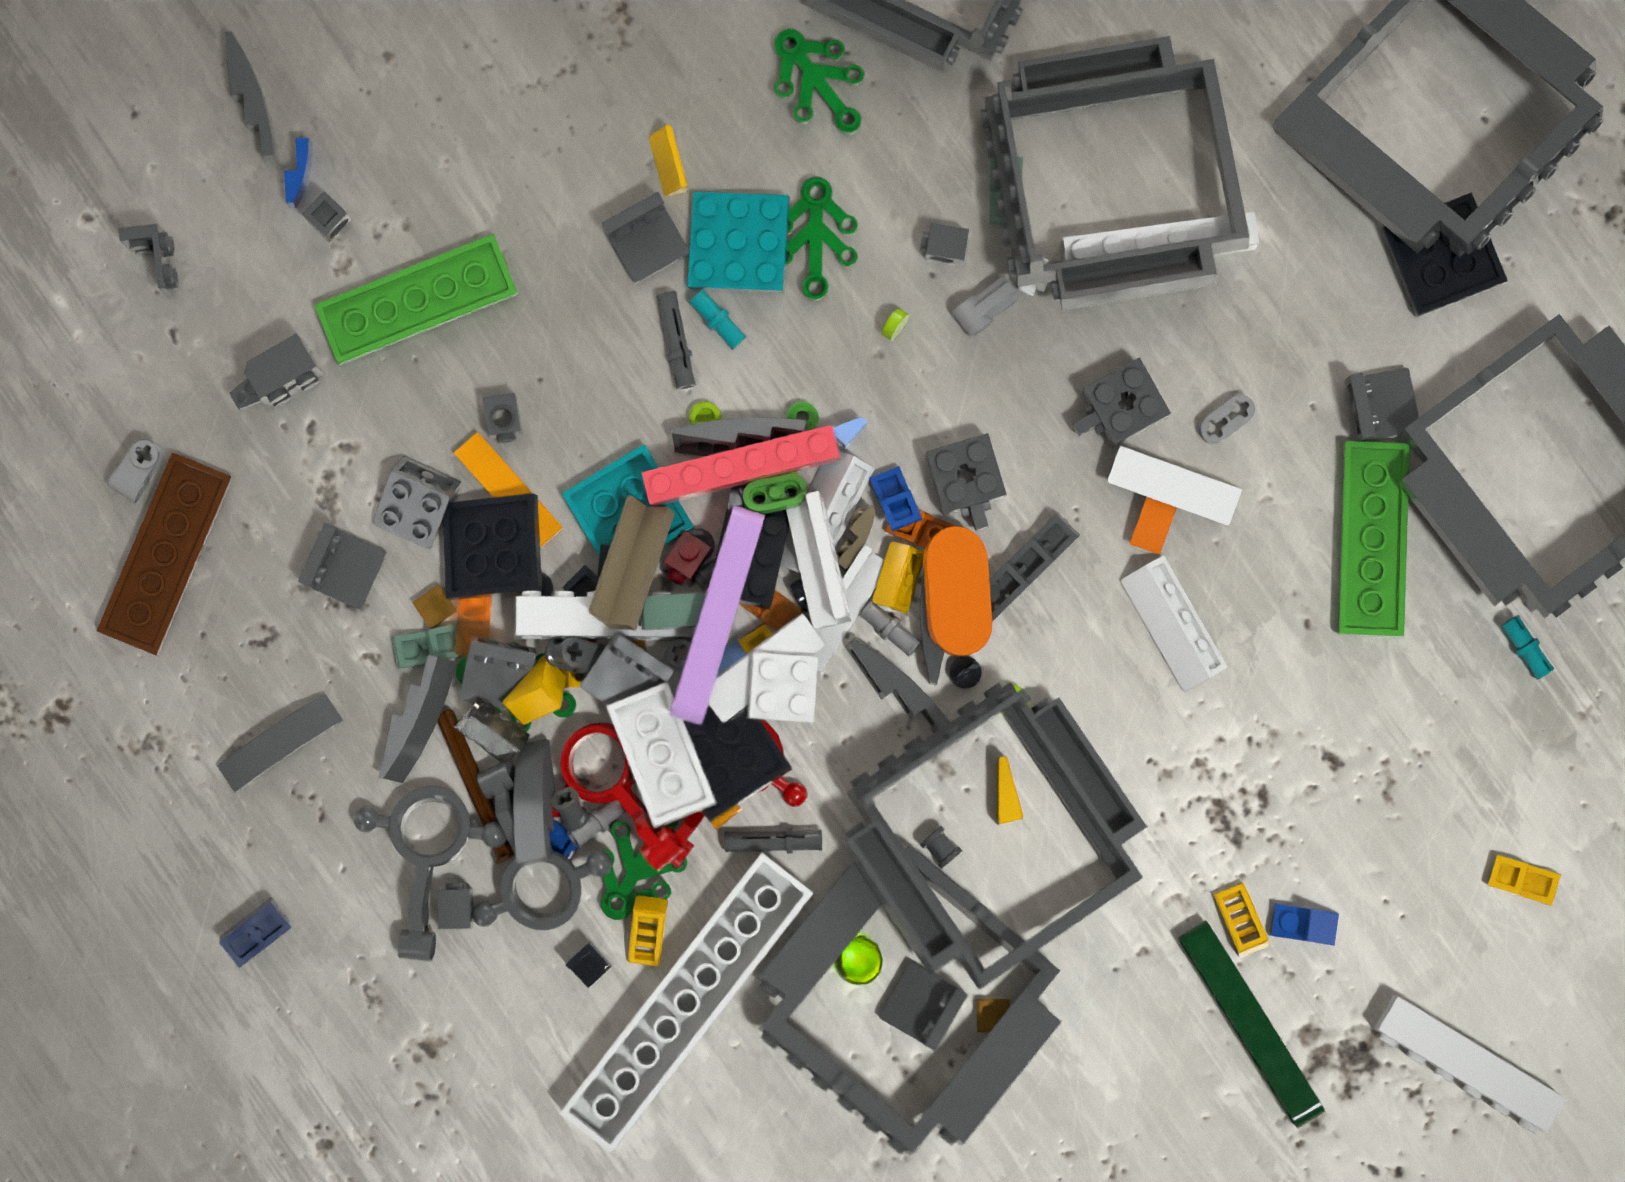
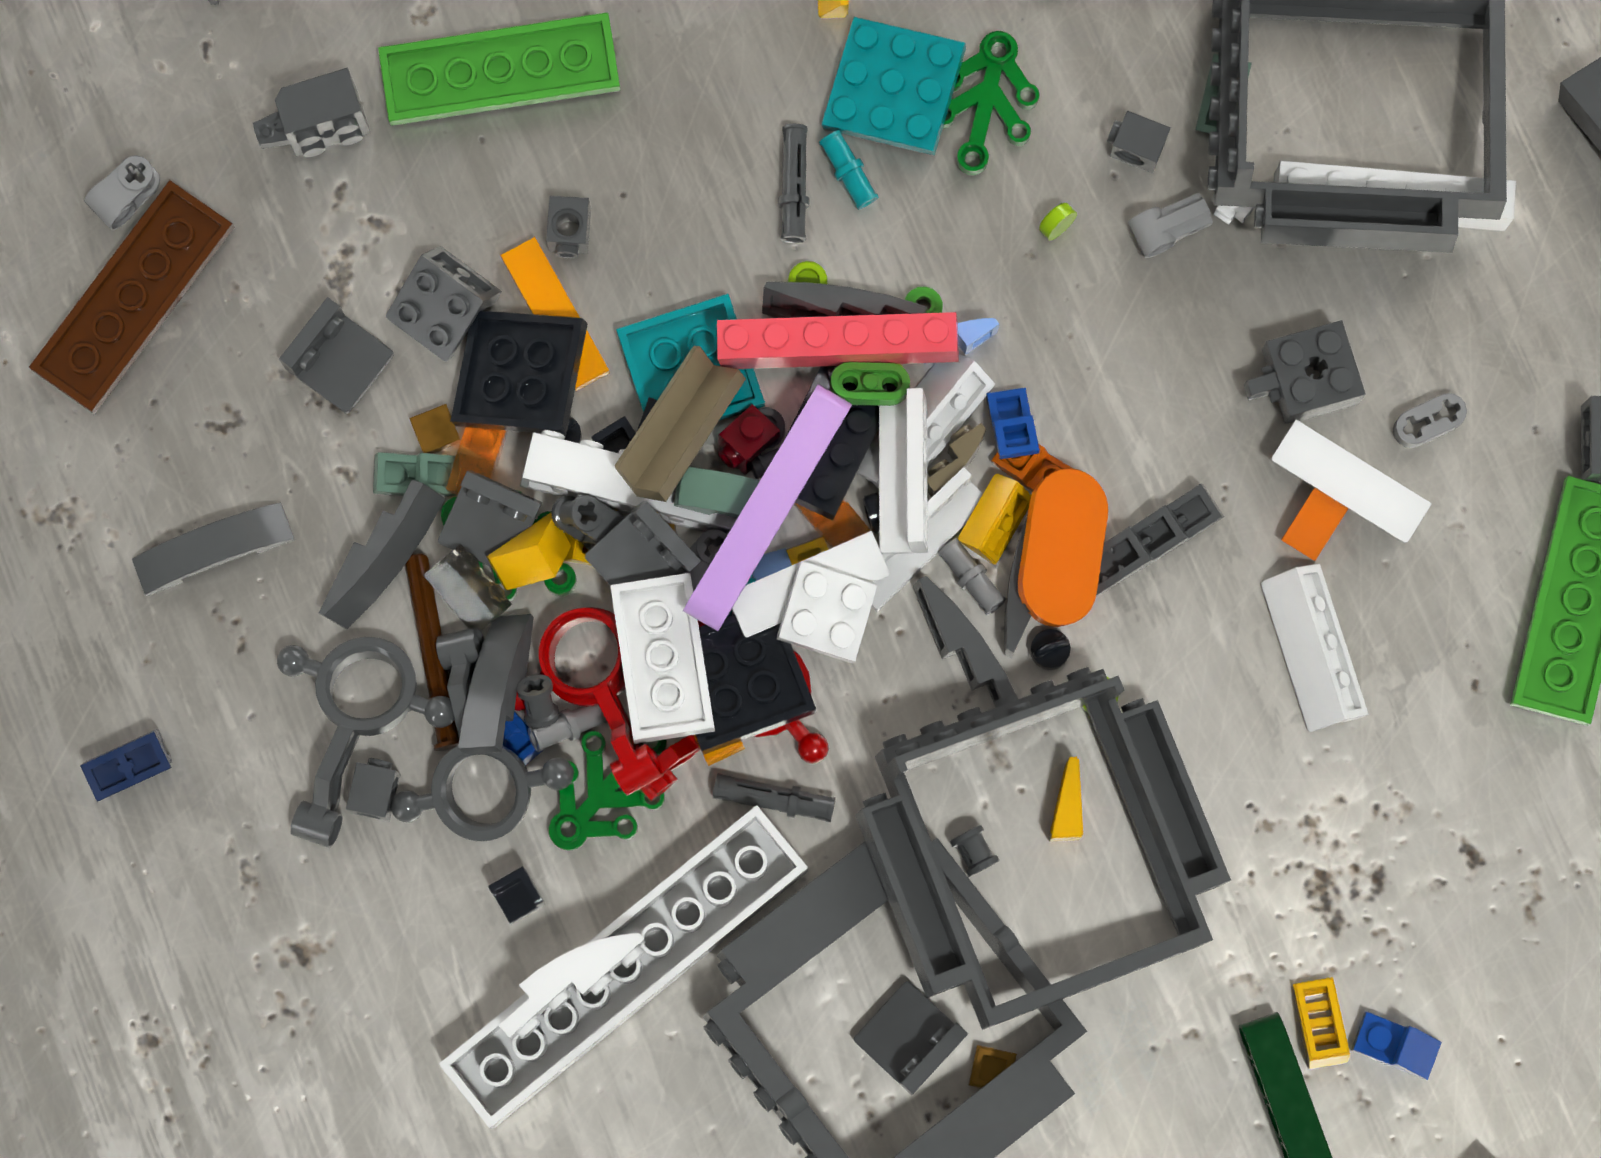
camera: 15 degrees right, 5 degrees down
dark grey bracket [602,192,690,284] -> none
yellow slope [627,895,668,967] -> none
clear neon green hair [834,935,883,986] -> none
dark grey hinge [925,433,1007,531] -> none
none -> white slope [499,933,646,1039]

